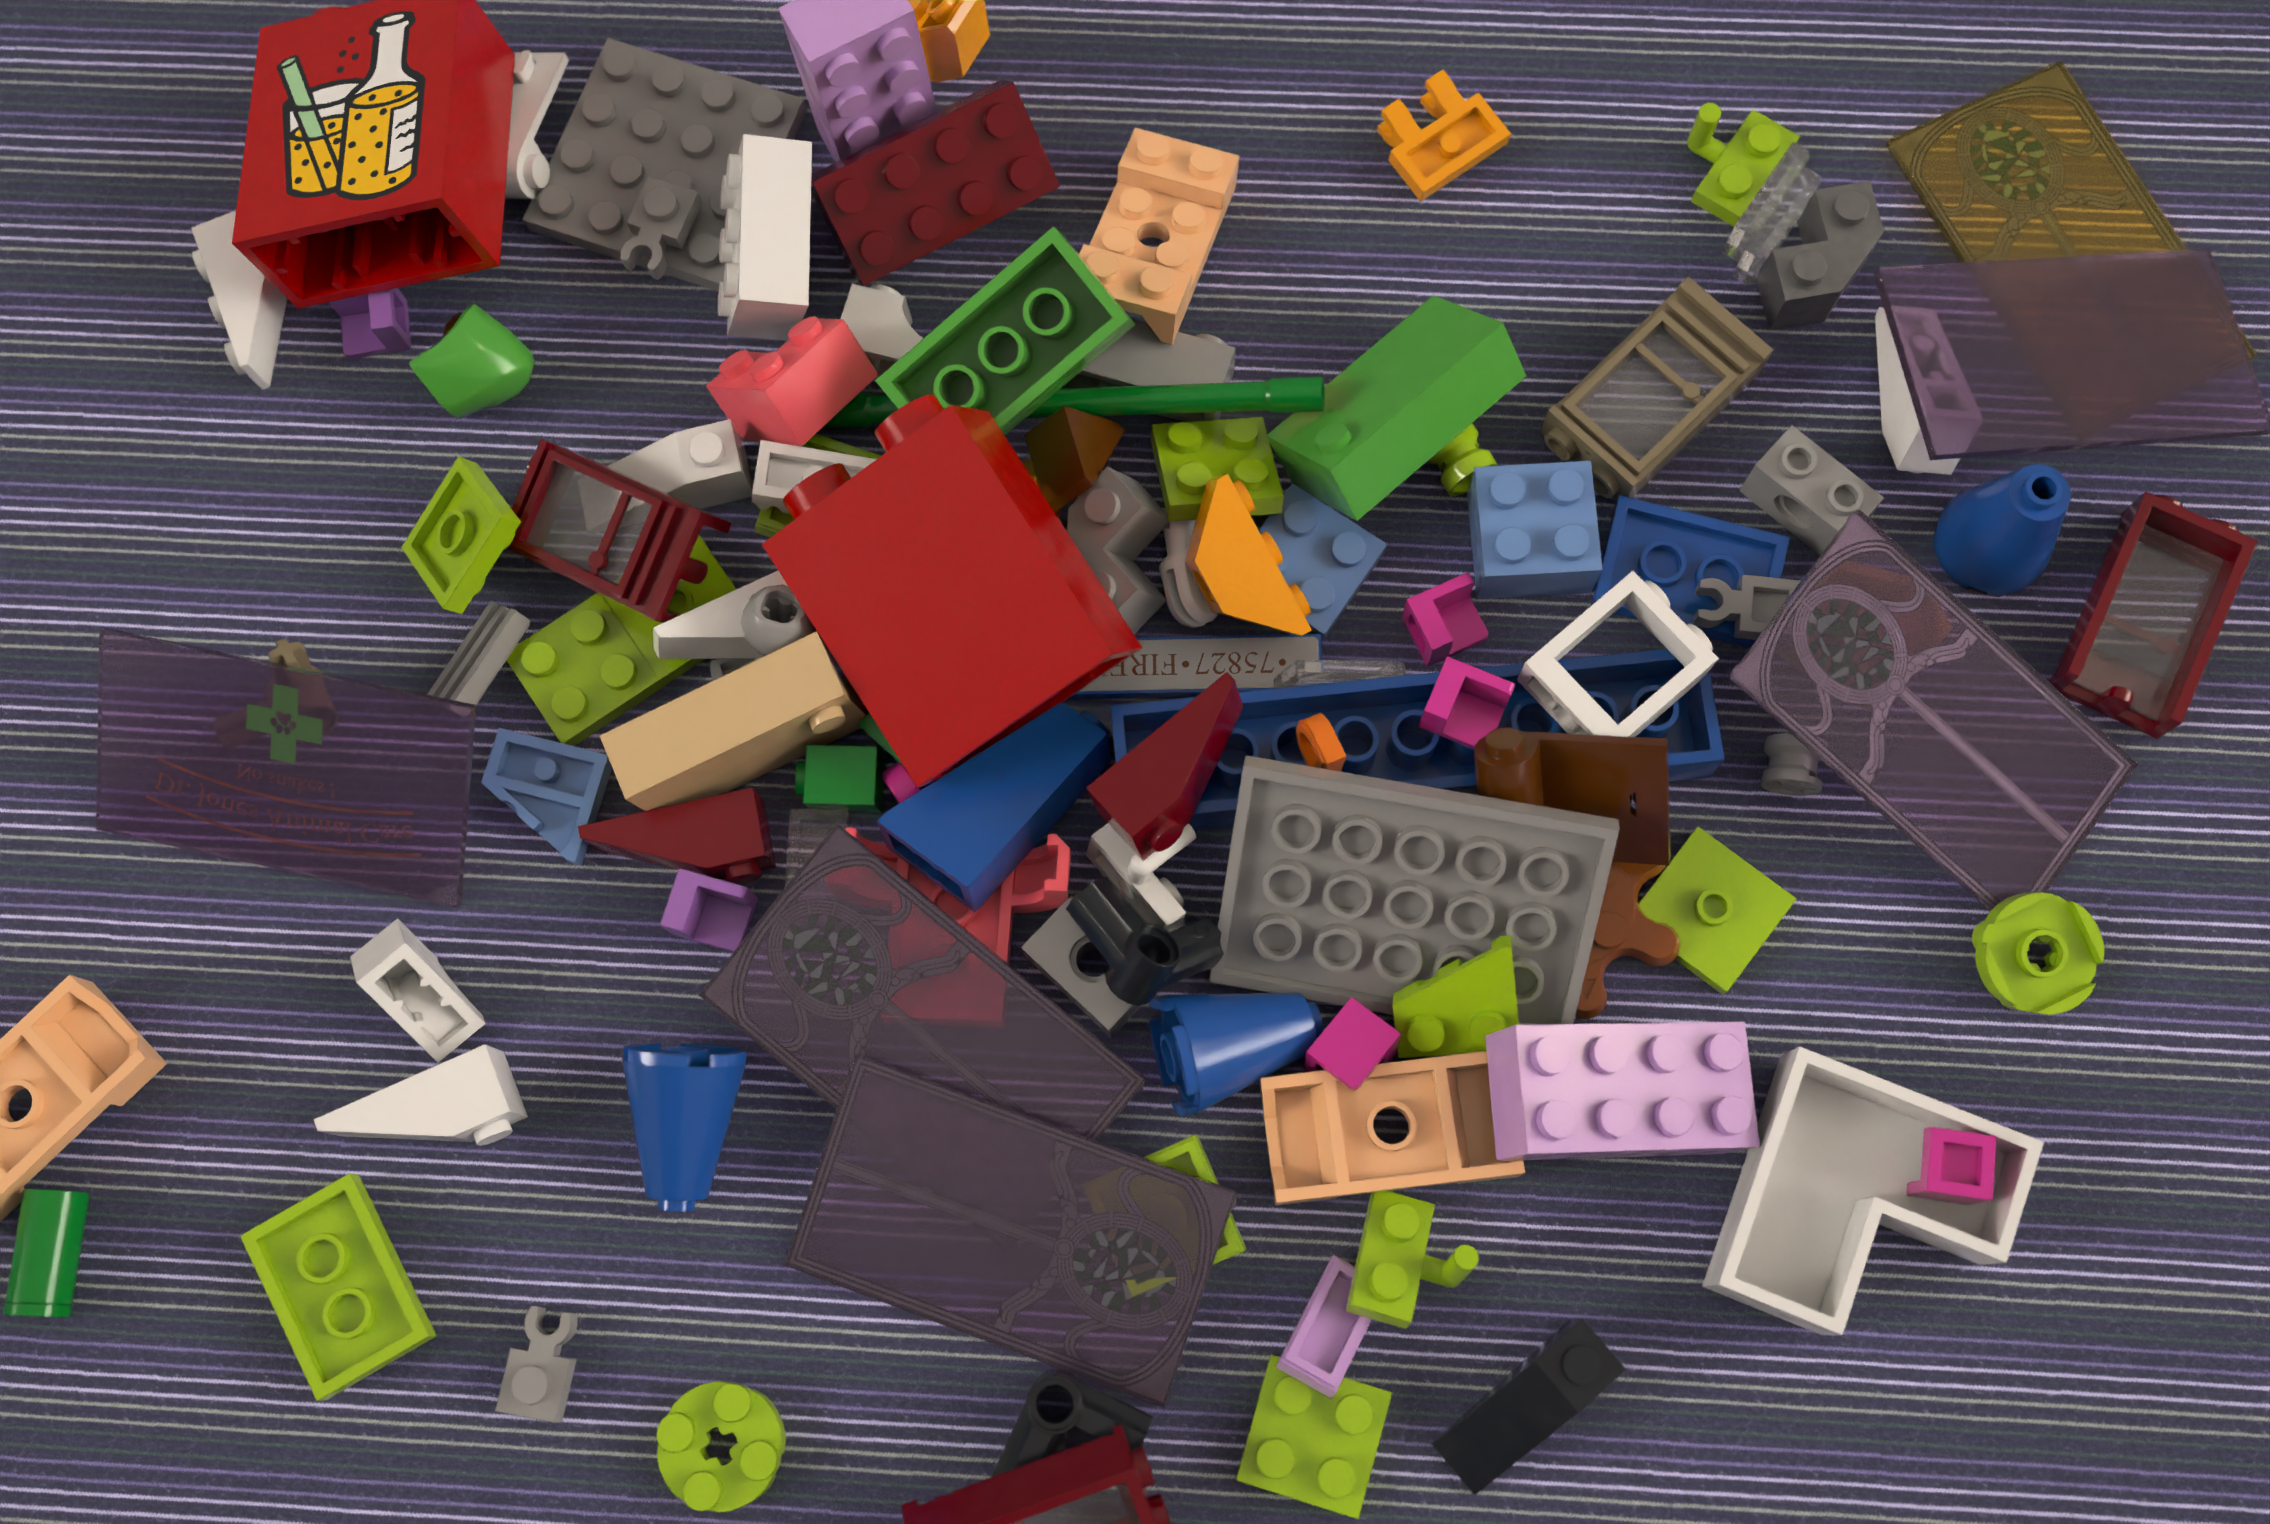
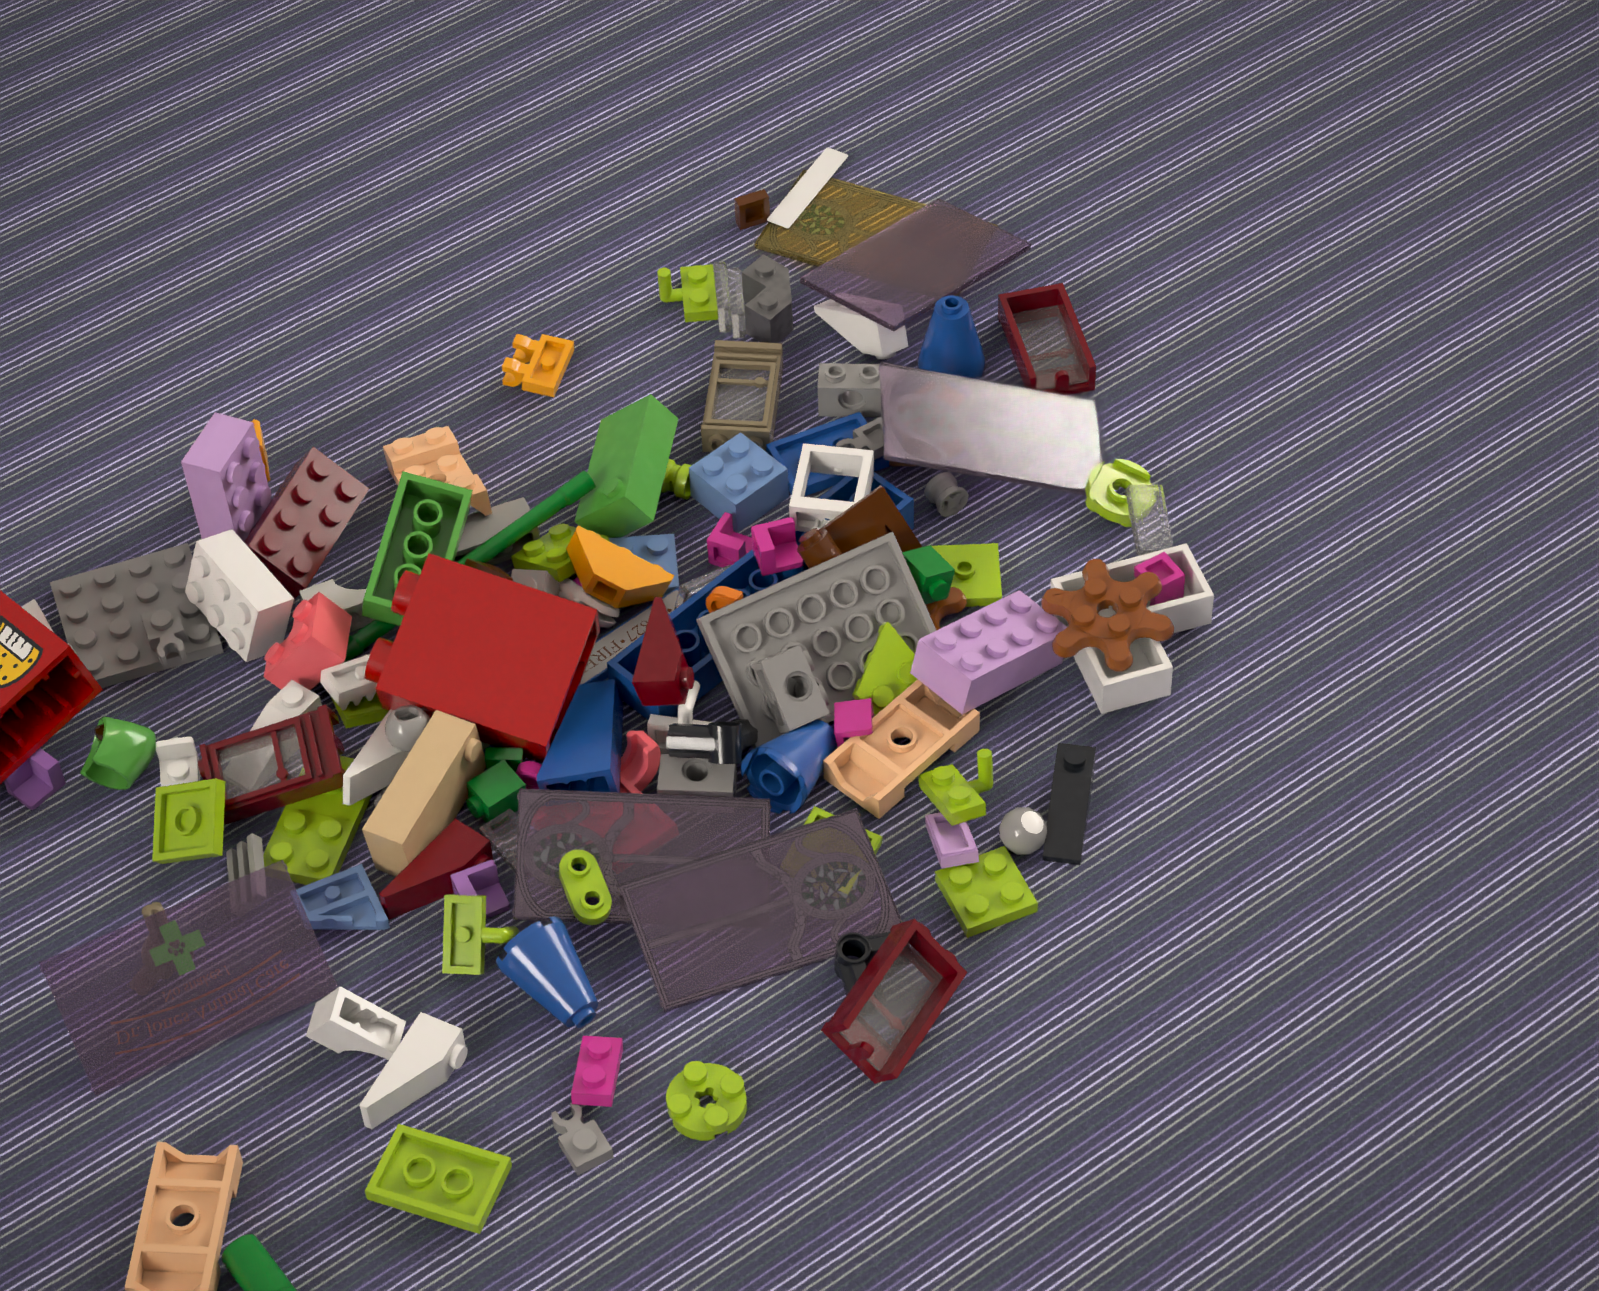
camera: 45 degrees left, 25 degrees down
none -> white bracket [156,737,200,787]
none -> lime plate [442,894,519,975]
none -> lime plate [559,850,612,925]
none -> dark pink plate [571,1036,623,1107]
none -> reddish brown plate [734,189,770,230]
none -> light grey brick [751,645,830,733]
none -> white sticker [767,148,848,228]
none -> green brick [902,545,955,604]
none -> light grey piece [999,807,1047,855]
none -> dark orange plate [1041,559,1174,671]
none -> clear tile [1125,485,1173,555]

